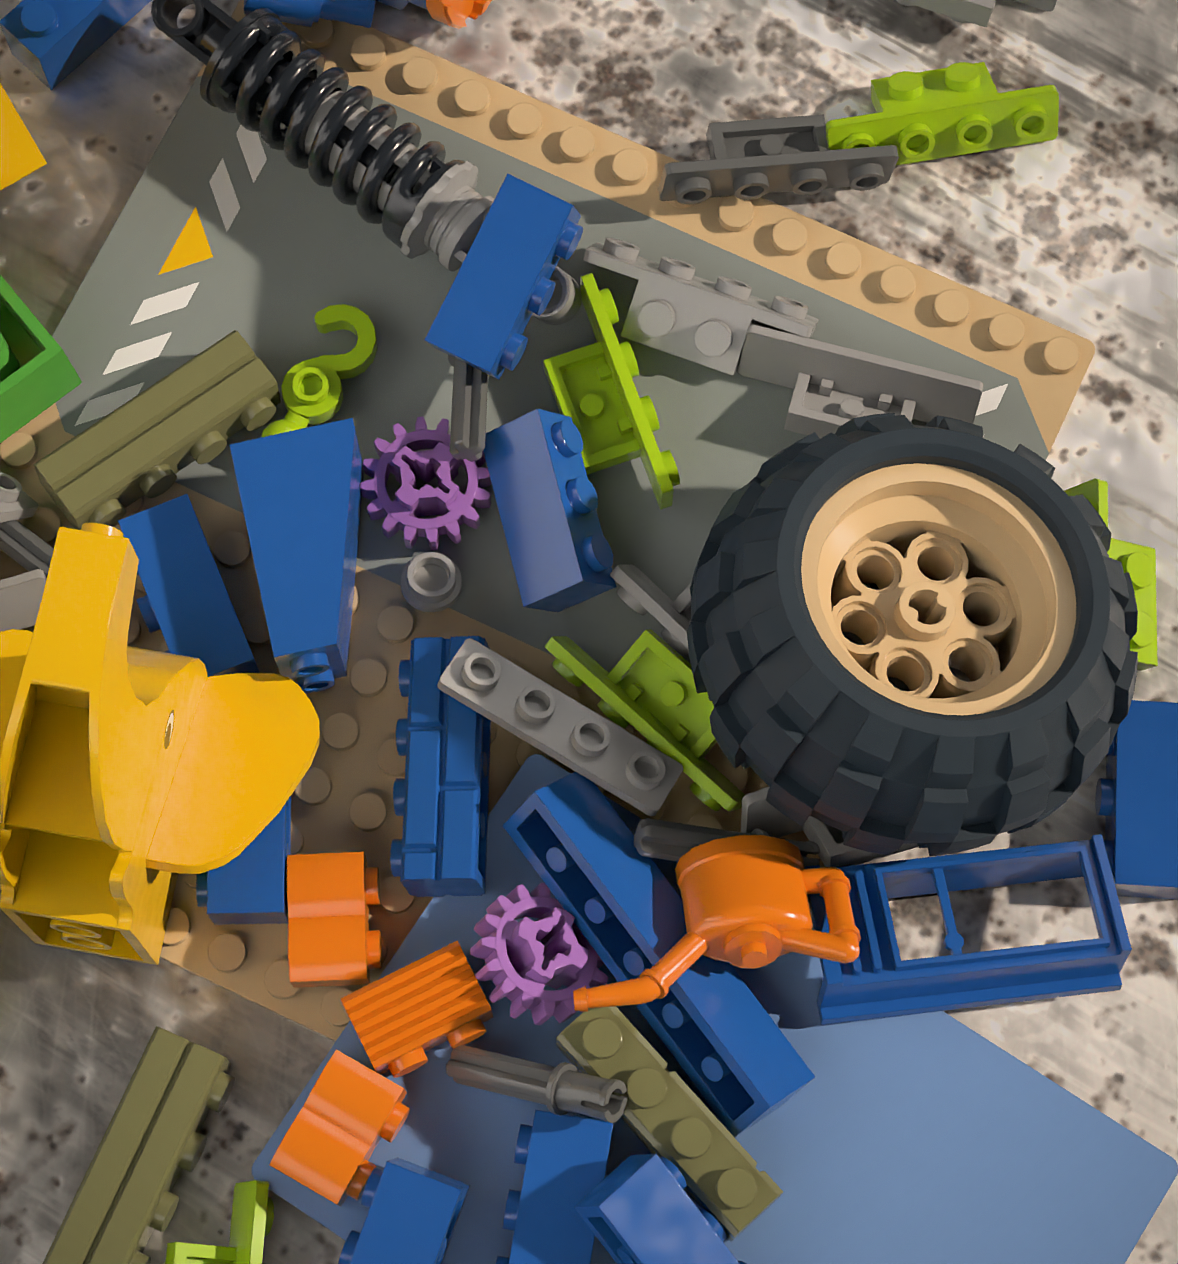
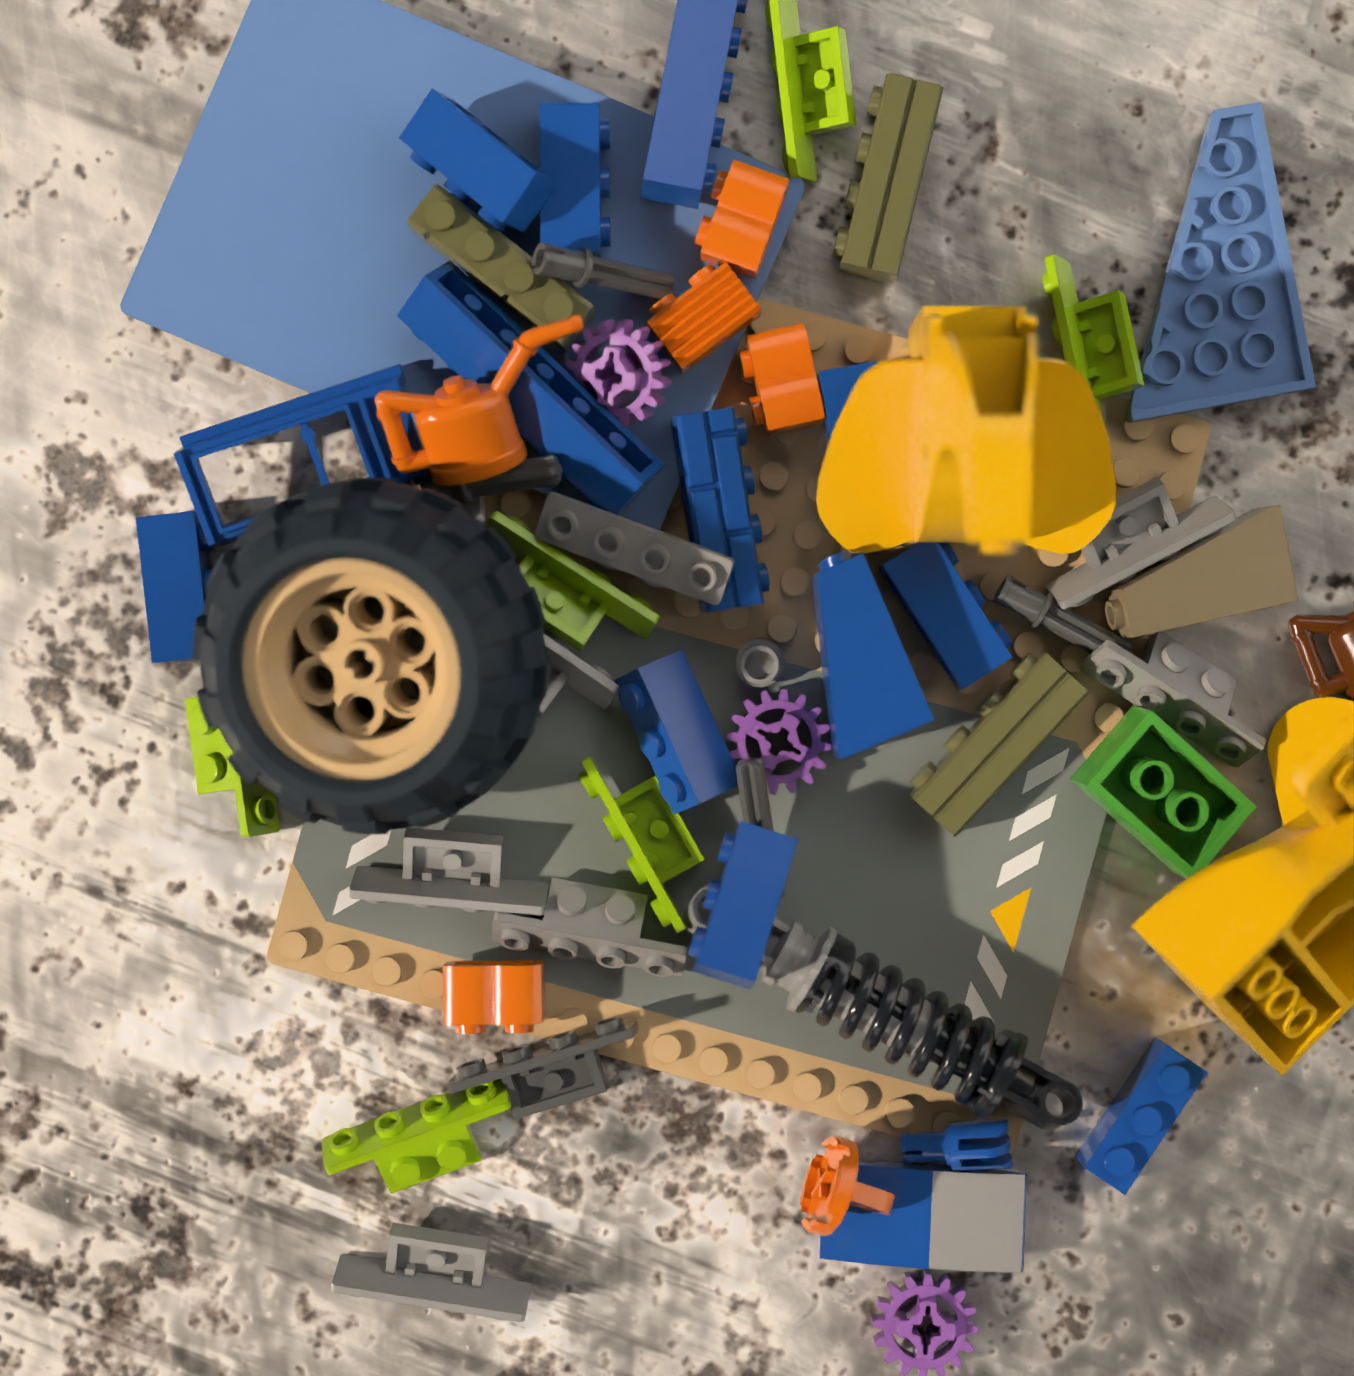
camera: 170 degrees right, 15 degrees up
lime piece [261,304,378,437] -> none
none -> orange brick [443,960,545,1034]

